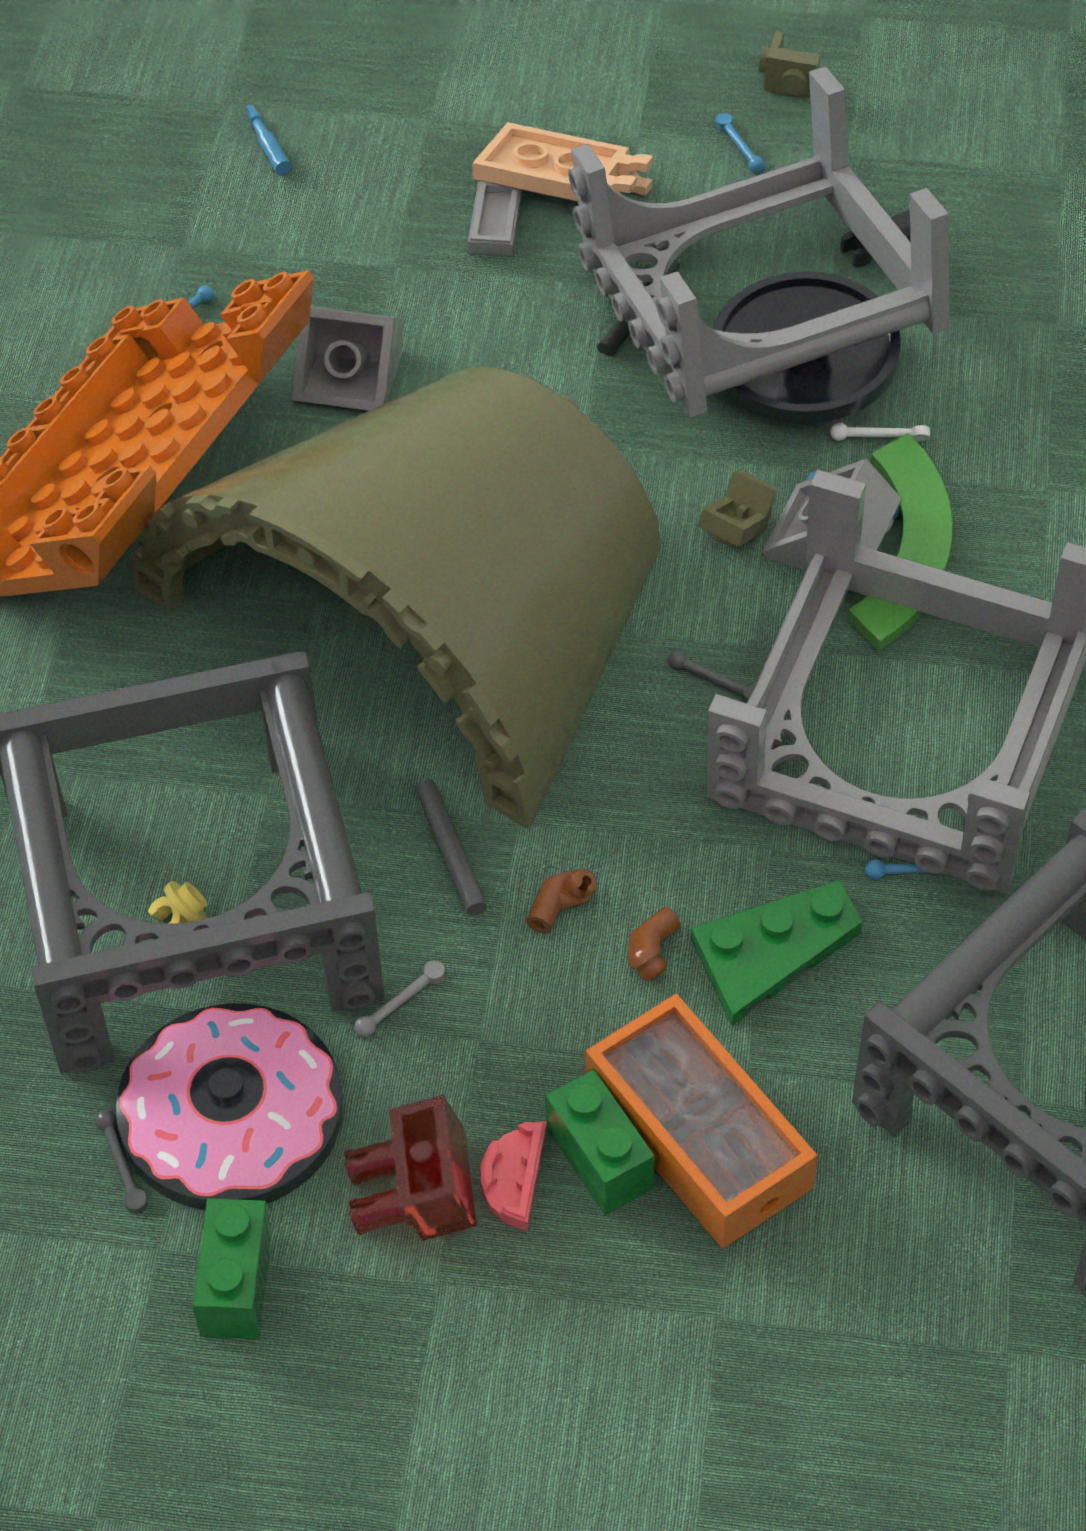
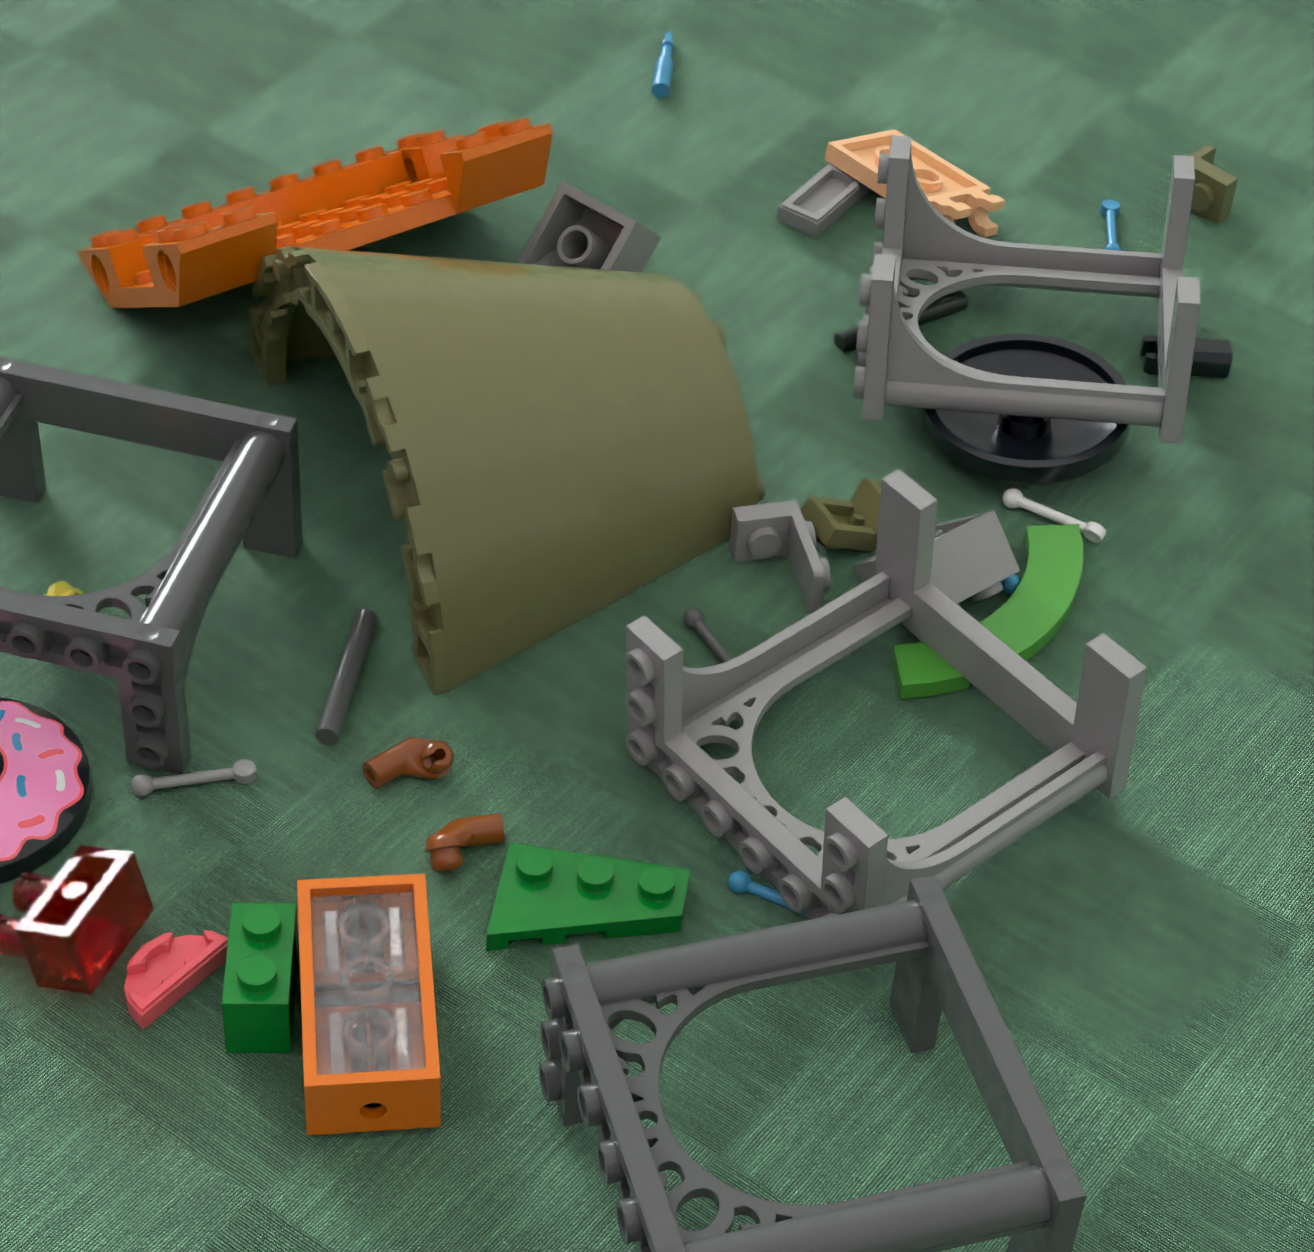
camera: 25 degrees right, 10 degrees down
none -> light grey bracket [729,500,831,613]

